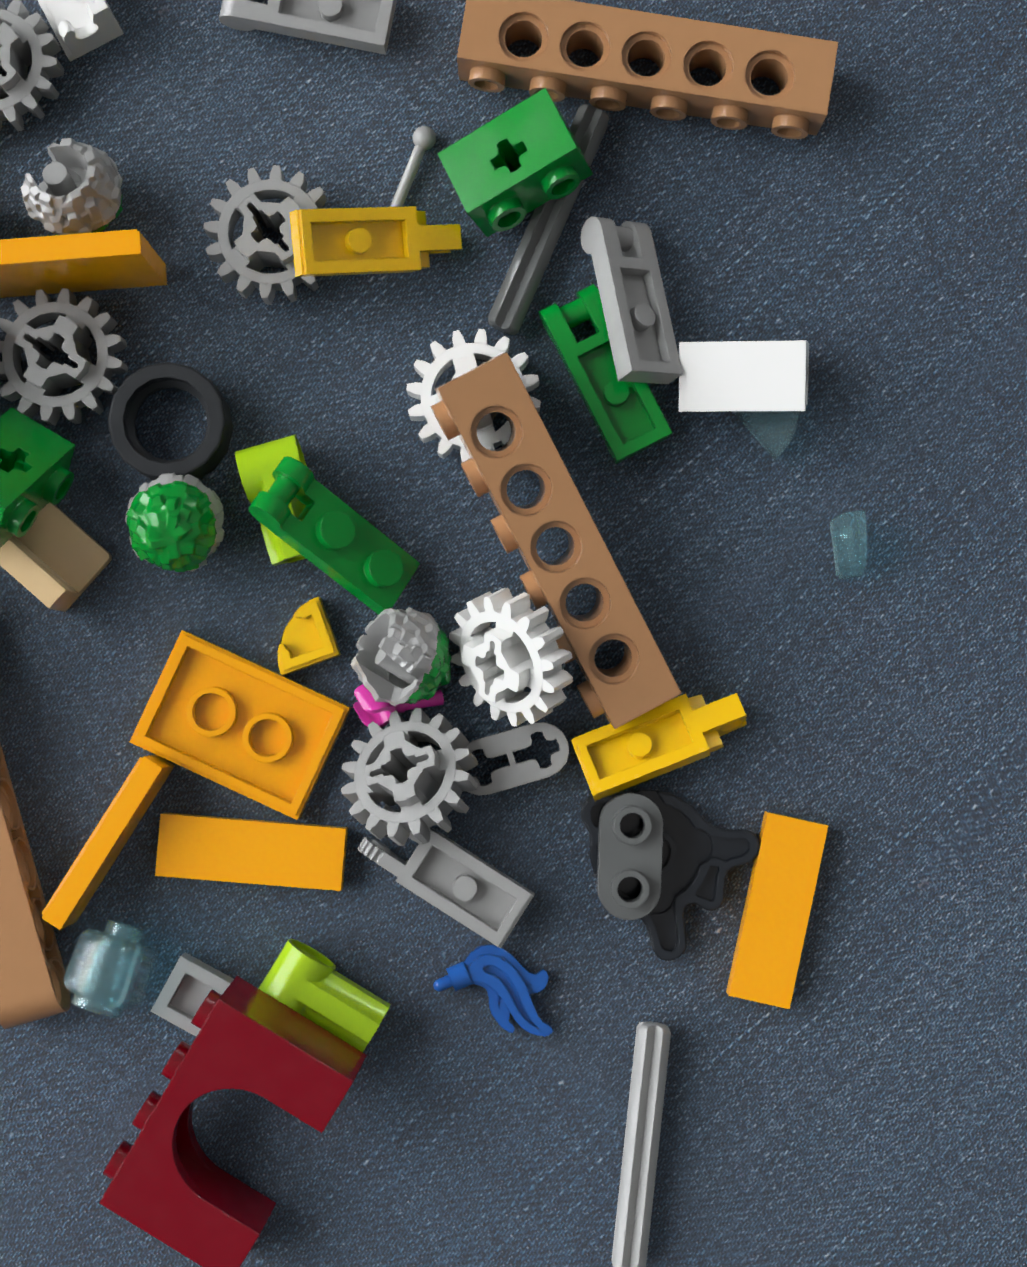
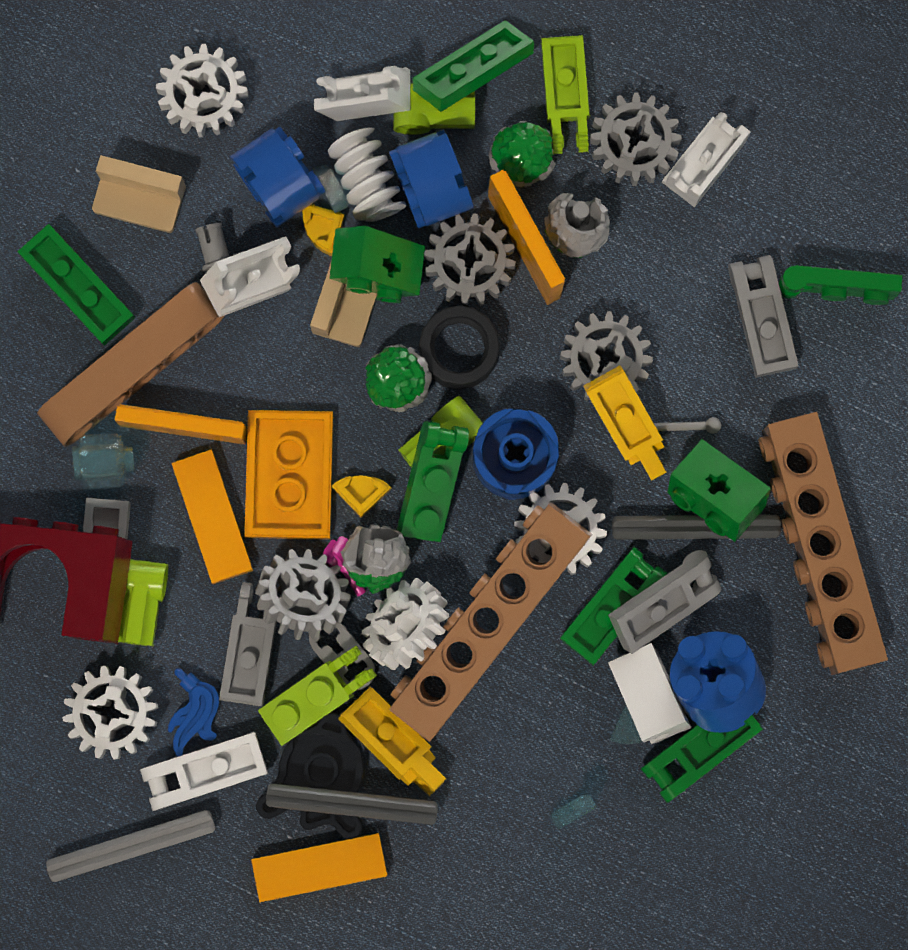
camera: 60 degrees right, 5 degrees down
dark grey plate [596,792,663,920] -> none
none -> white gear [63,666,158,760]
none -> white plate [140,732,268,811]
none -> lime hinge [258,646,377,746]
none -> dark grey axle [266,784,438,825]
none -> blue brick [472,409,559,500]
none -> green plate [640,715,763,803]
none -> blue brick [670,631,766,733]

